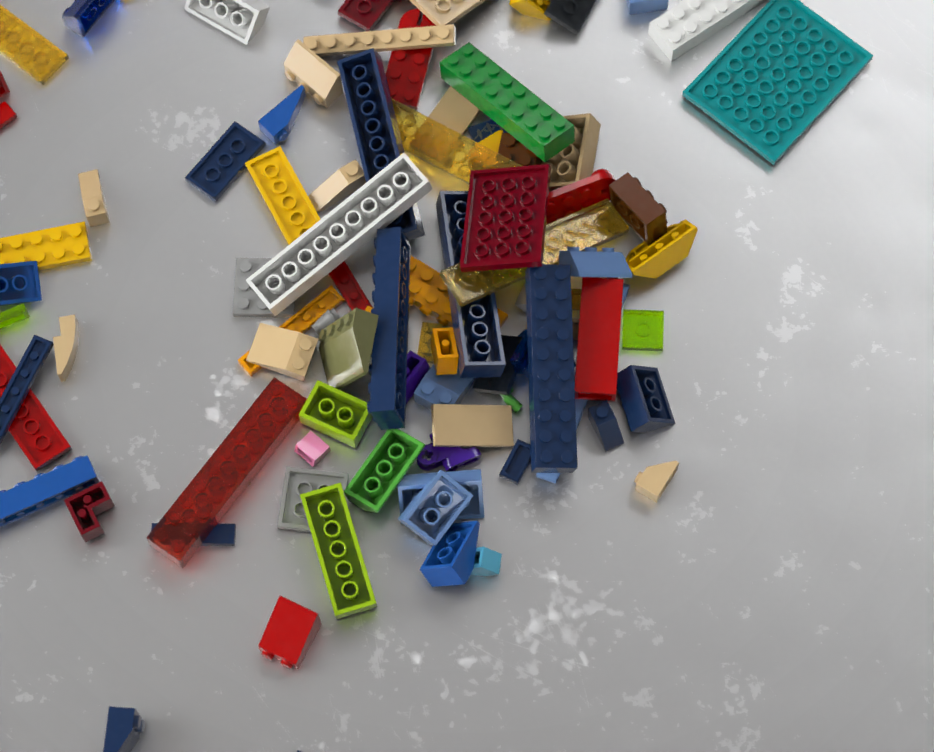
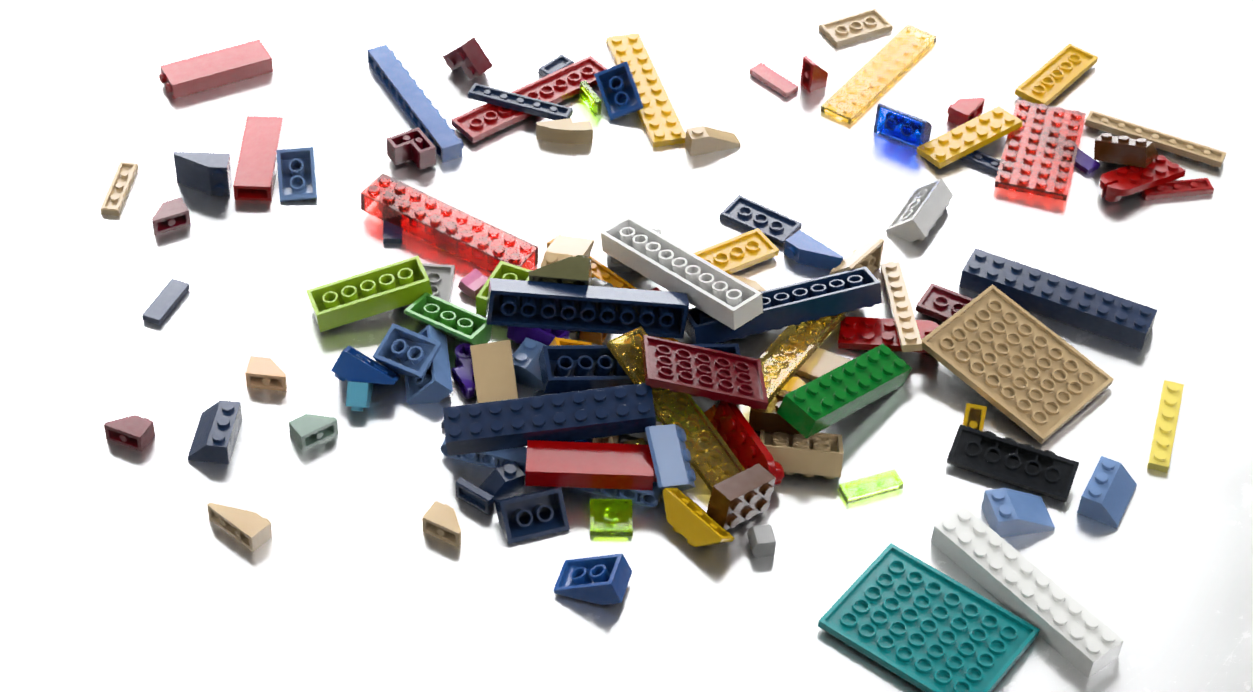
camera: 80 degrees right, 25 degrees down
red slope [258,596,322,669] -> none
none -> dark blue slope [187,400,243,464]
none -> tan slope [207,502,272,552]
none -> brick [233,116,284,201]
none -> light nougat slope [245,356,287,391]
none -> medium blue slope [276,147,317,202]
none -> sand green slope [289,414,338,451]
none -> dark blue tile [456,477,494,515]
none -> blue slope [553,553,633,605]
none -> light grey piece [747,524,776,558]
none -> clear neon green tile [838,469,904,504]

